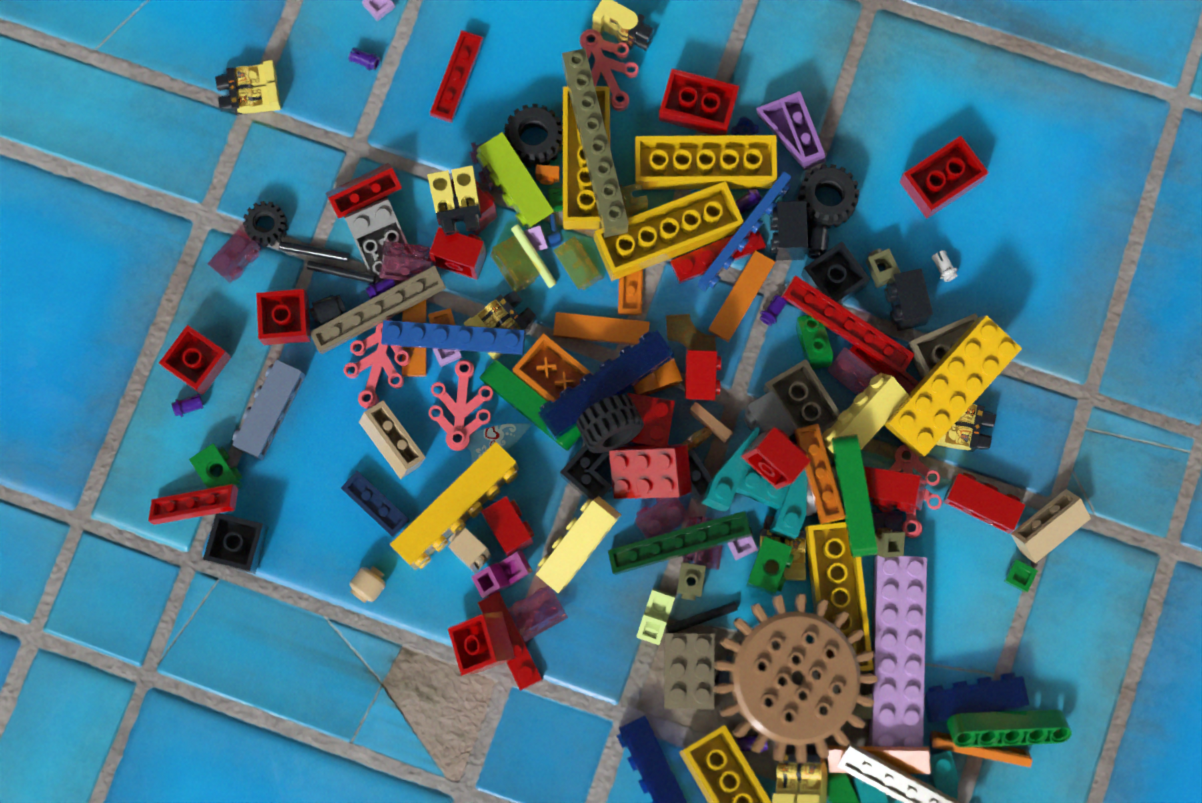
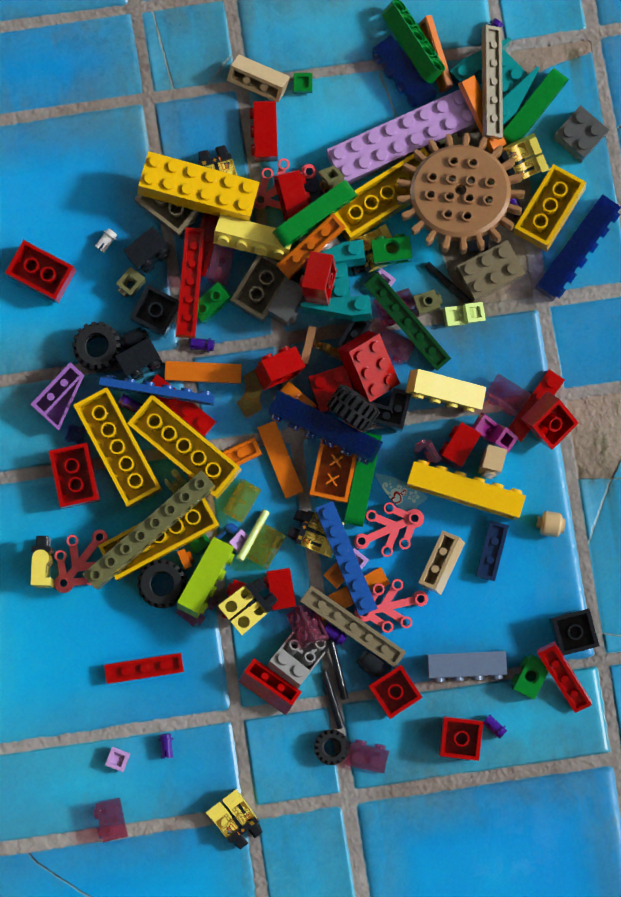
camera: 120 degrees left, 5 degrees up
none -> clear pink bracket [413,439,442,466]

